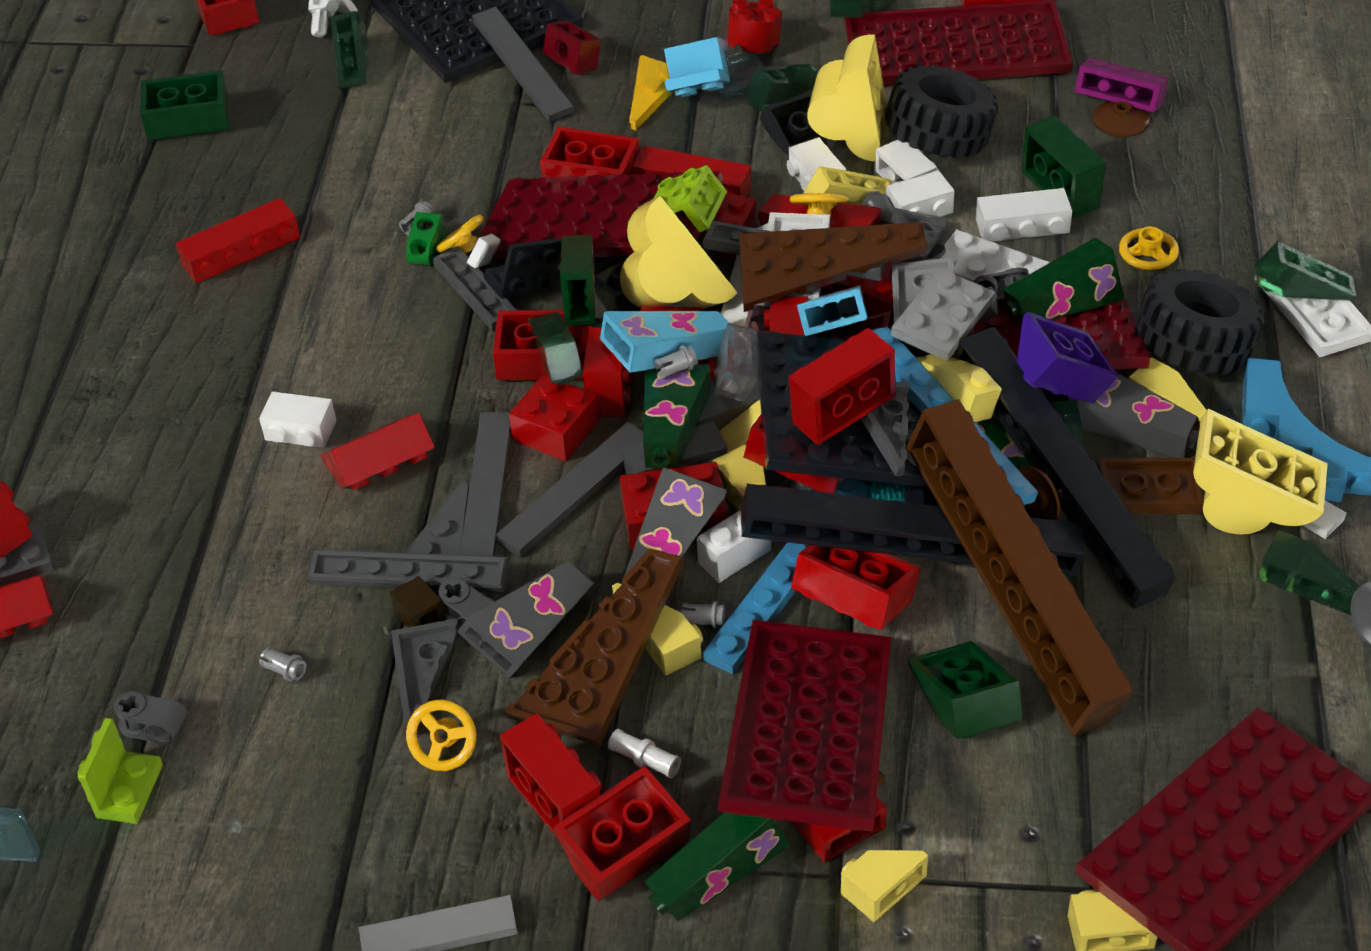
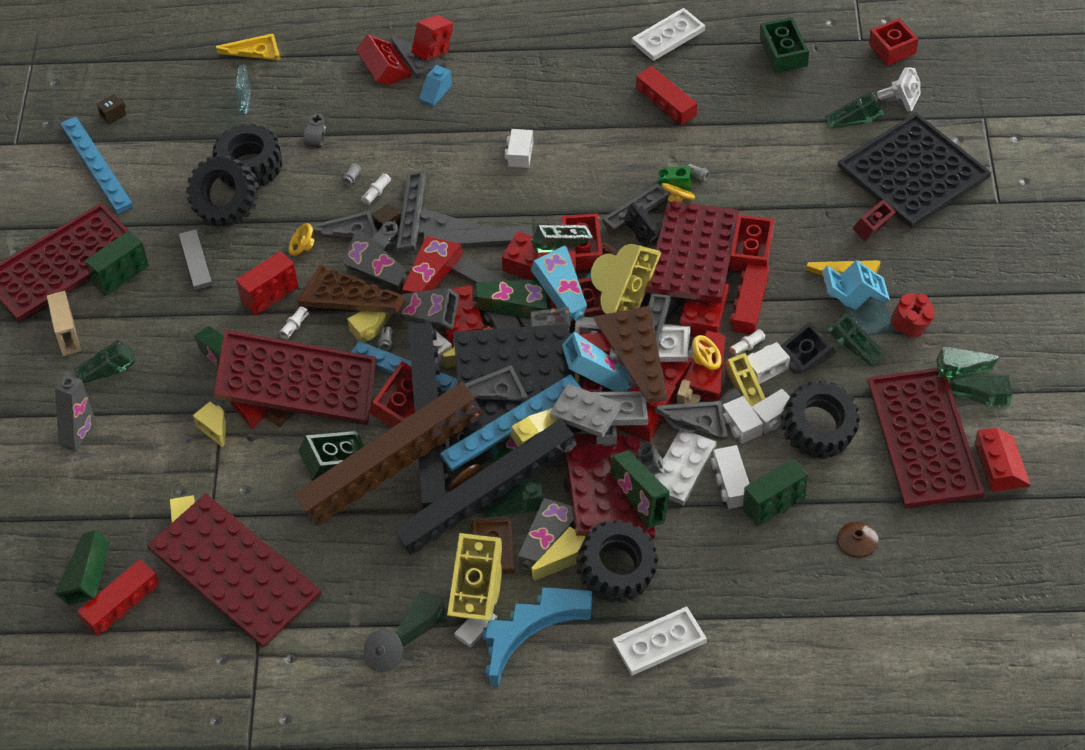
camera: 85 degrees right, 5 degrees up
lime bracket [78,718,163,824] -> none
red slope [320,413,435,491] -> none
white tile [467,234,501,268] -> none
dark grey tile [472,7,573,122] -> none
red slope [554,766,691,902] -> none
dark green slope [560,235,596,326] -> none
lime bracket [652,165,727,232] -> none
light grey pin [654,346,698,379] -> none
red brick [789,328,896,445] -> none
light yellow brick [807,34,889,161] -> none
dark purple slope [1017,312,1119,403] -> none
magenta brick [1075,57,1169,113] -> none
yellow piece [1119,227,1179,270] -> none
clear green slope [1255,241,1357,301] -> none
none -> black tyre [186,155,259,226]
none -> black tyre [212,124,283,189]
none -> white pin [361,173,391,206]
none -> red slope [402,236,463,294]
none -> dark azure slope [419,65,452,107]
none -> white plate [632,8,705,61]
none -> white pin [729,329,765,357]

